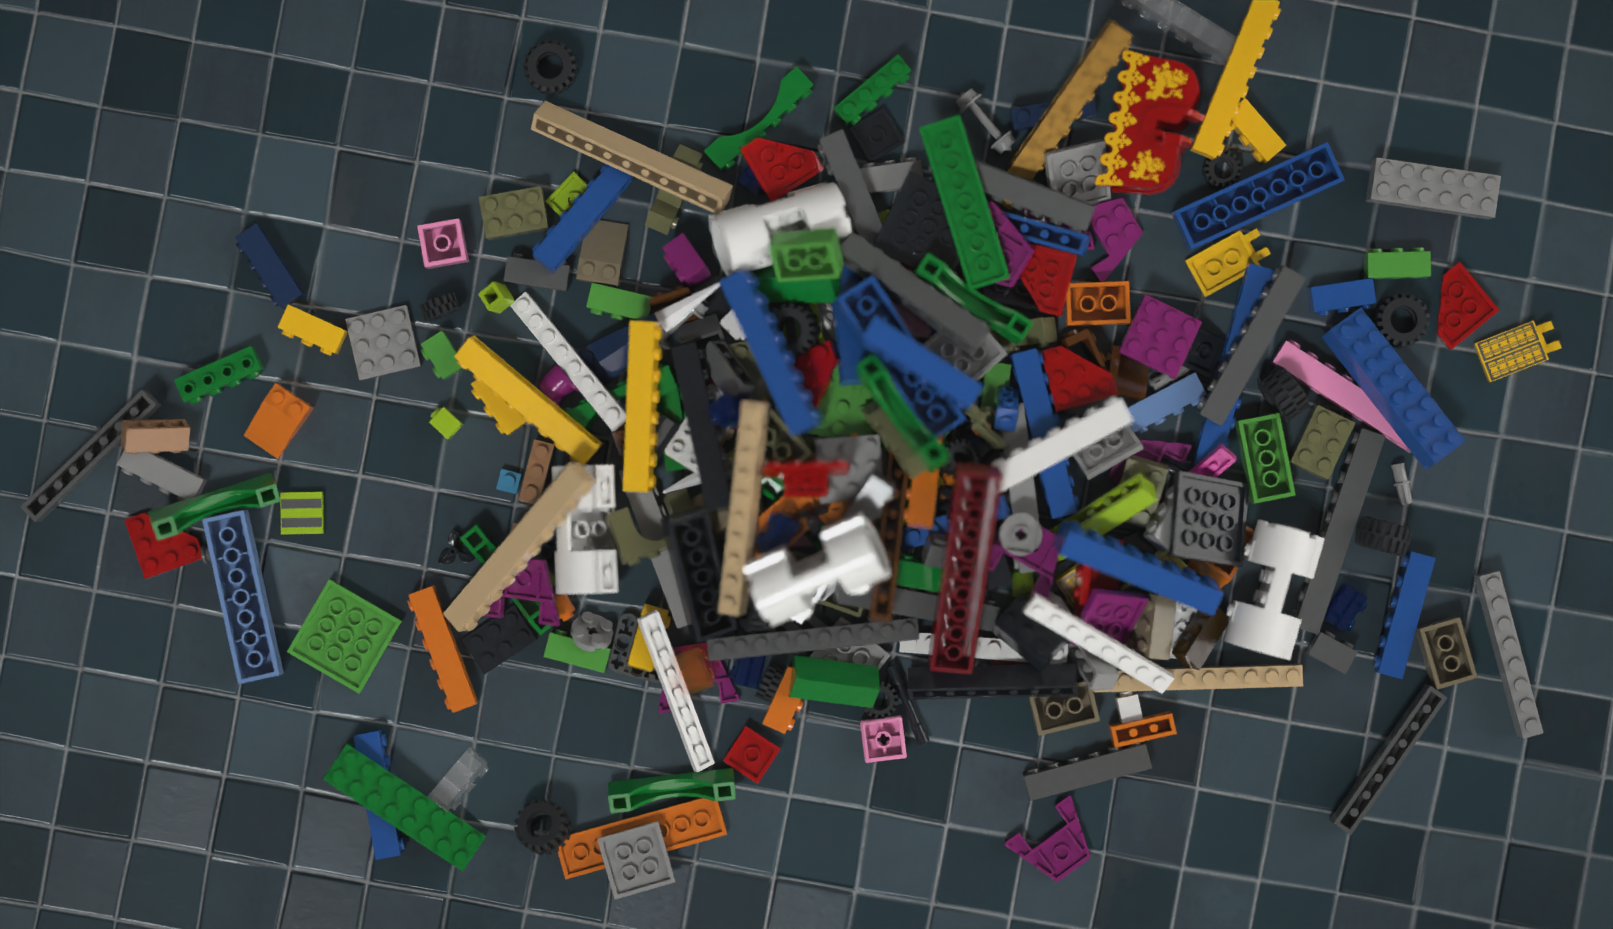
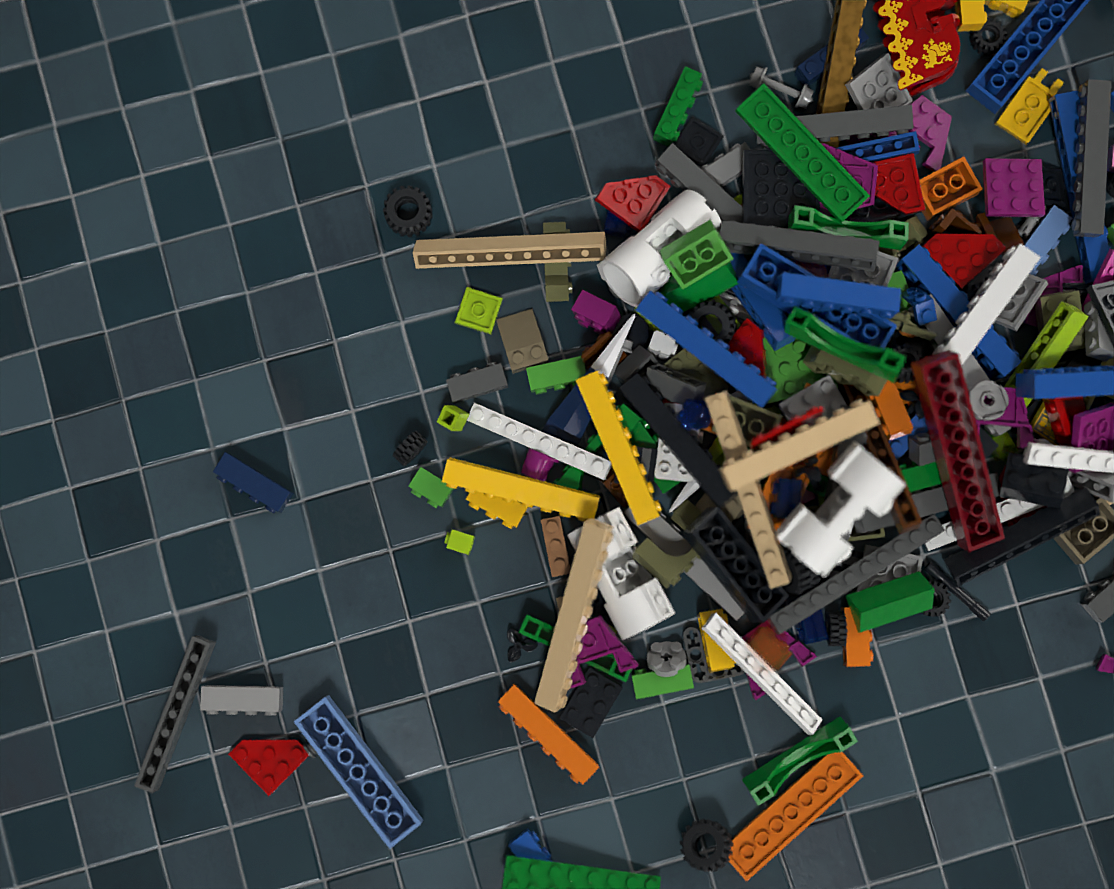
camera: 25 degrees left, 5 degrees down
medium nougat brick [120,419,190,454] -> none
green arch [148,473,281,541] -> none
green brick [174,346,265,405] -> none
orange slope [244,383,314,459] -> none
yellow brick [278,305,348,356] -> none
tile [280,492,324,534] -> none
bright green plate [287,579,402,694] -> none
light grey plate [345,305,421,380] -> none
bright pink brick [417,218,469,269] -> none
clear brick [428,746,489,812] -> none
olive brick [479,186,550,241] -> none
dark azure plate [496,469,522,494] -> none
blue brick [532,164,633,274] -> none
orange brick [554,592,576,622] -> none
light grey plate [597,821,676,900] -> none
green arch [704,66,814,172] -> none
red plate [723,726,781,784] -> none
bright pink brick [860,715,907,763] -> none
none -> tan brick [718,399,879,491]

